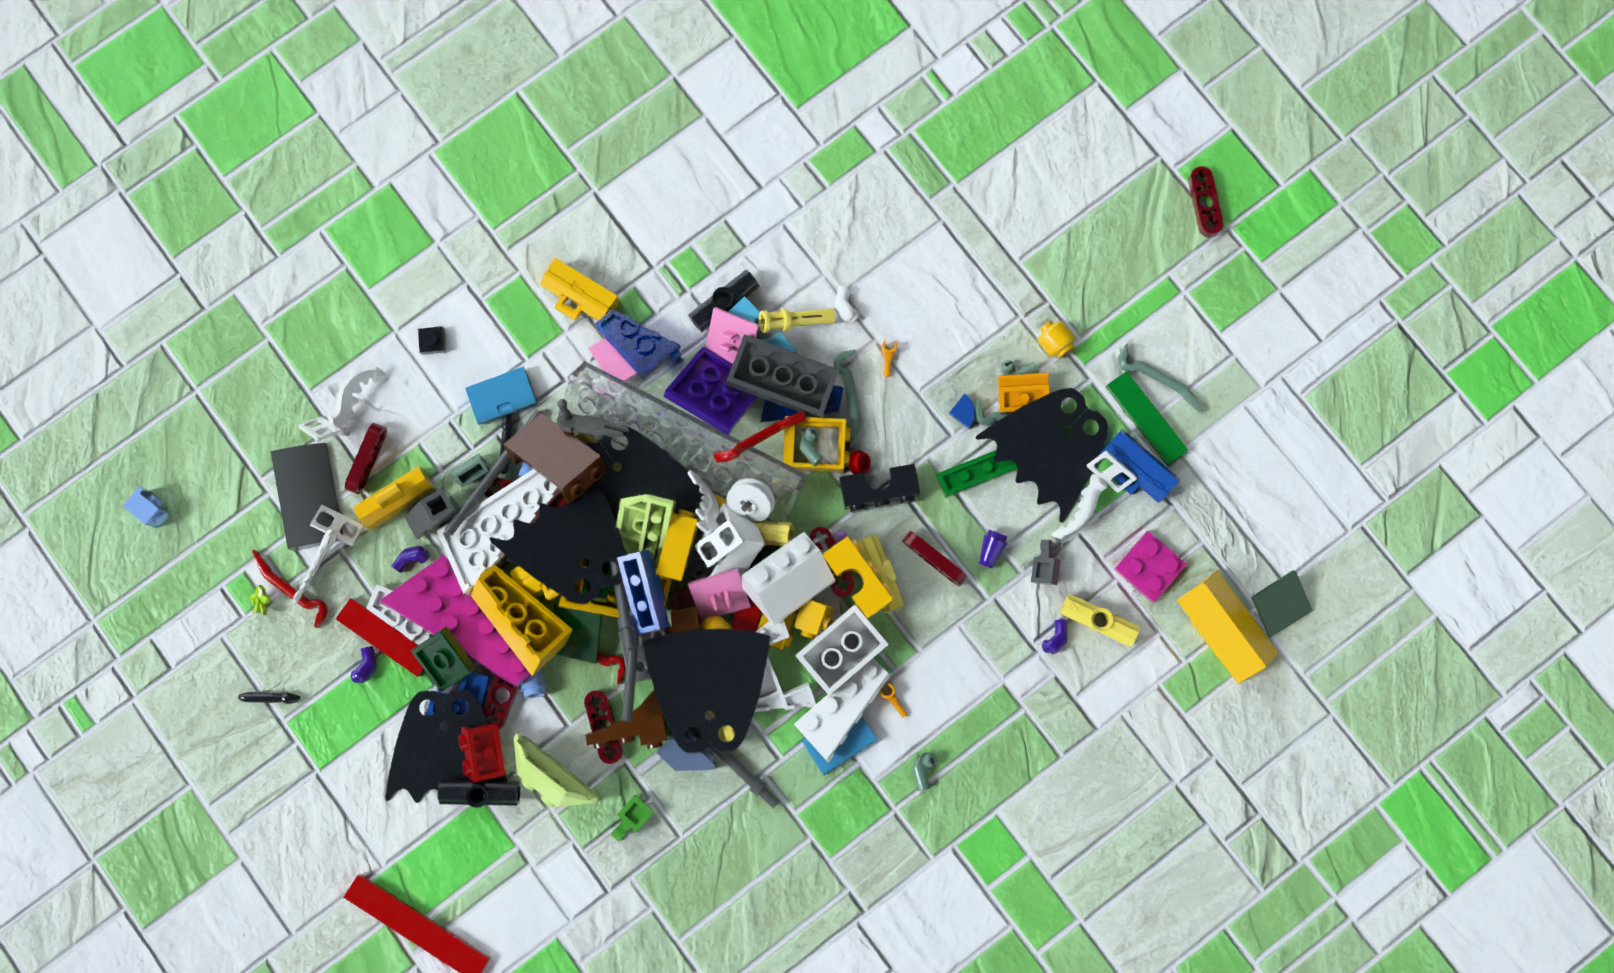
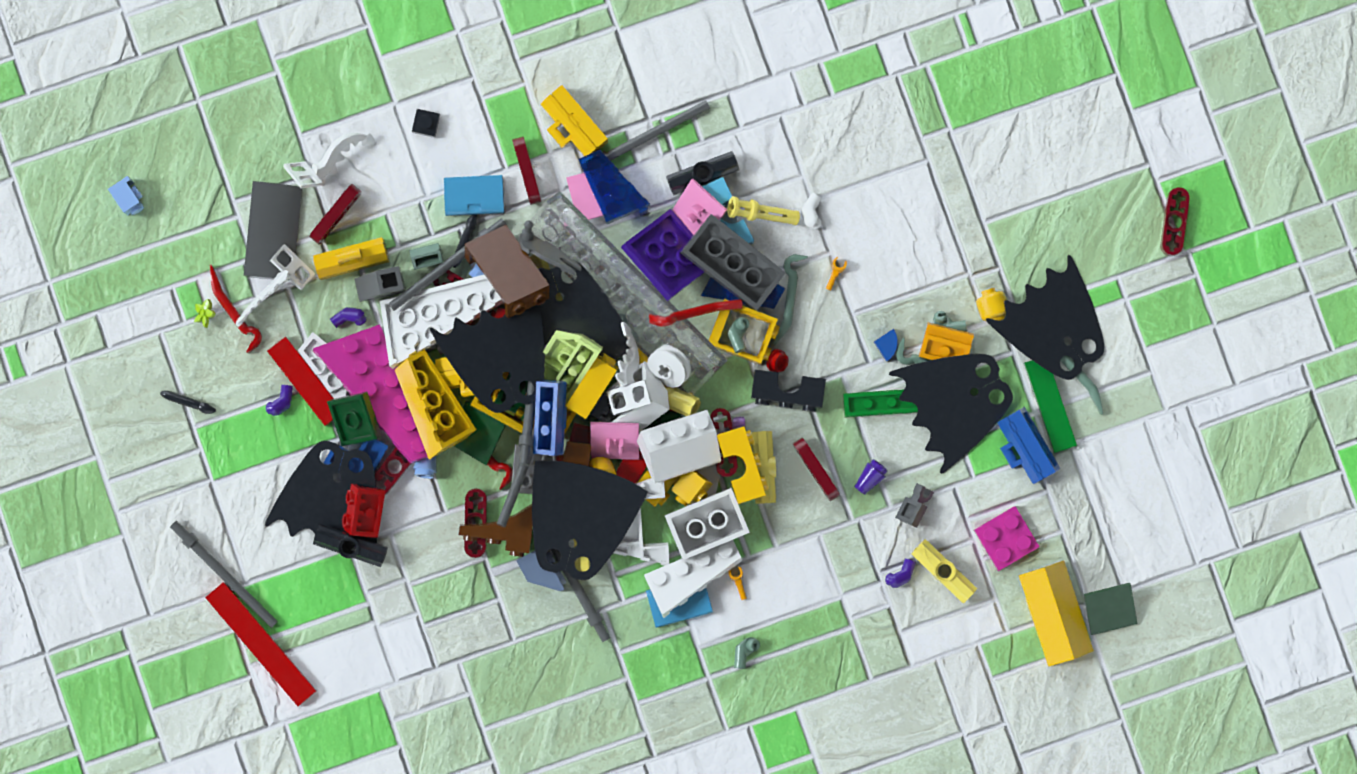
camera: 10 degrees right, 5 degrees up
yellowish green wedge [514,733,602,808] -> none
bright green plate [610,795,654,841] -> none
white piece [1052,450,1137,540] -> none
none -> dark grey bar [170,520,278,628]
none -> dark red beam [512,136,542,205]
none -> dark grey bar [581,100,710,173]
none -> black piece [986,254,1104,380]

